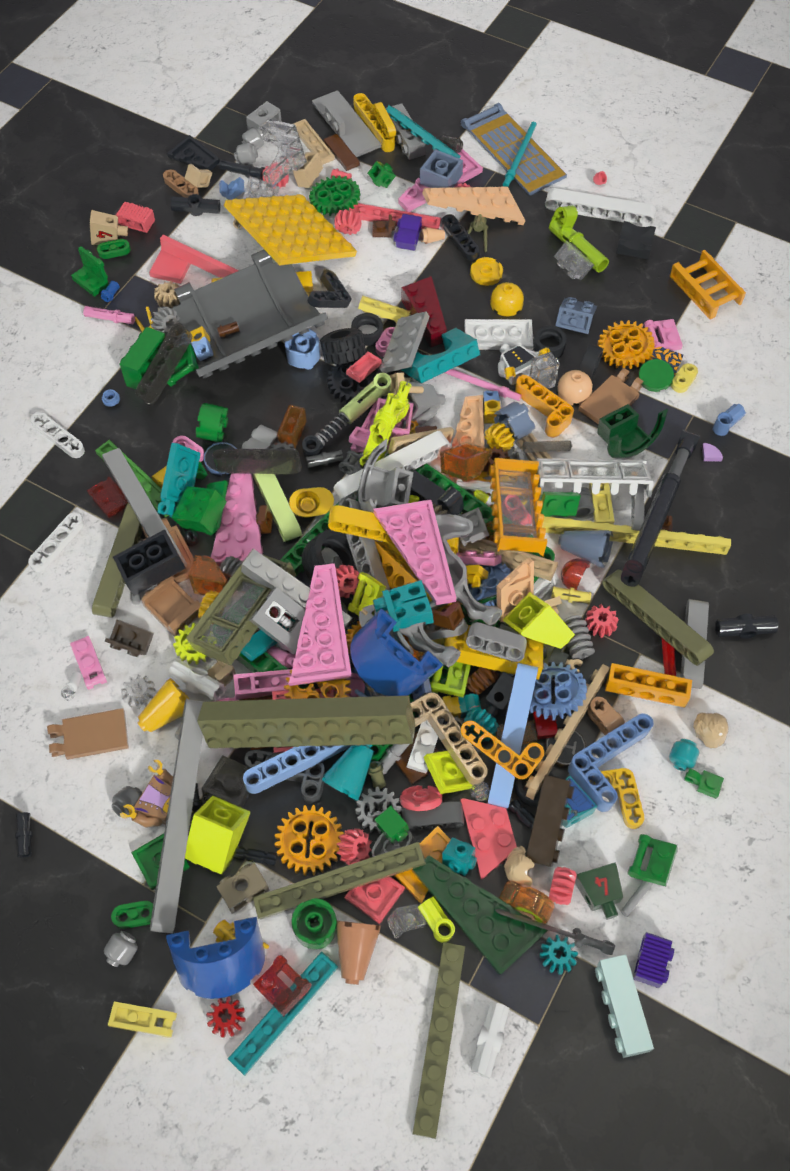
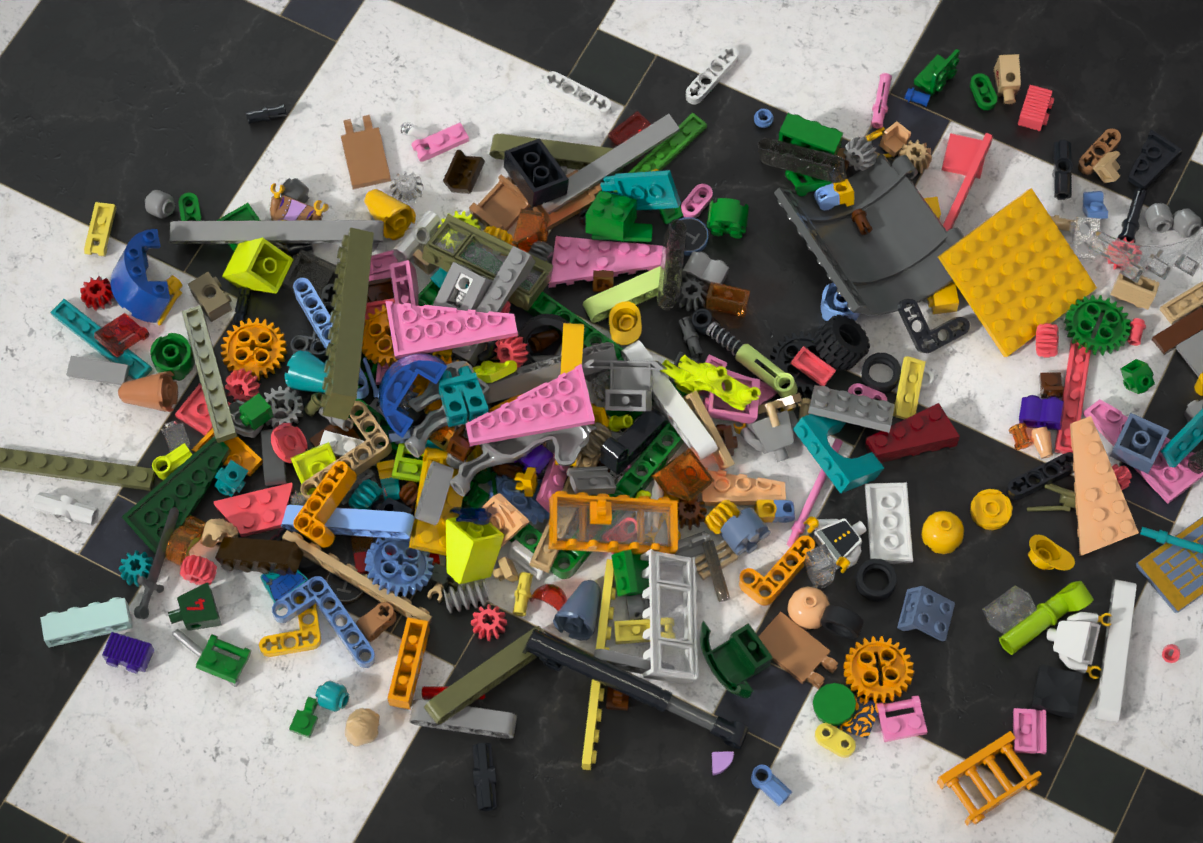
camera: 90 degrees right, 5 degrees up
none -> light grey tile [66,356,130,385]
none -> clear blue plate [450,507,492,525]
none -> light orange tile [589,499,612,525]
none -> light nougat panel [879,121,911,157]
none -> clear orange bush [1008,423,1033,450]
none -> bright pink plate [1013,708,1046,754]
none -> yellow piece [1028,535,1075,571]
none -> white torso [1047,612,1112,679]

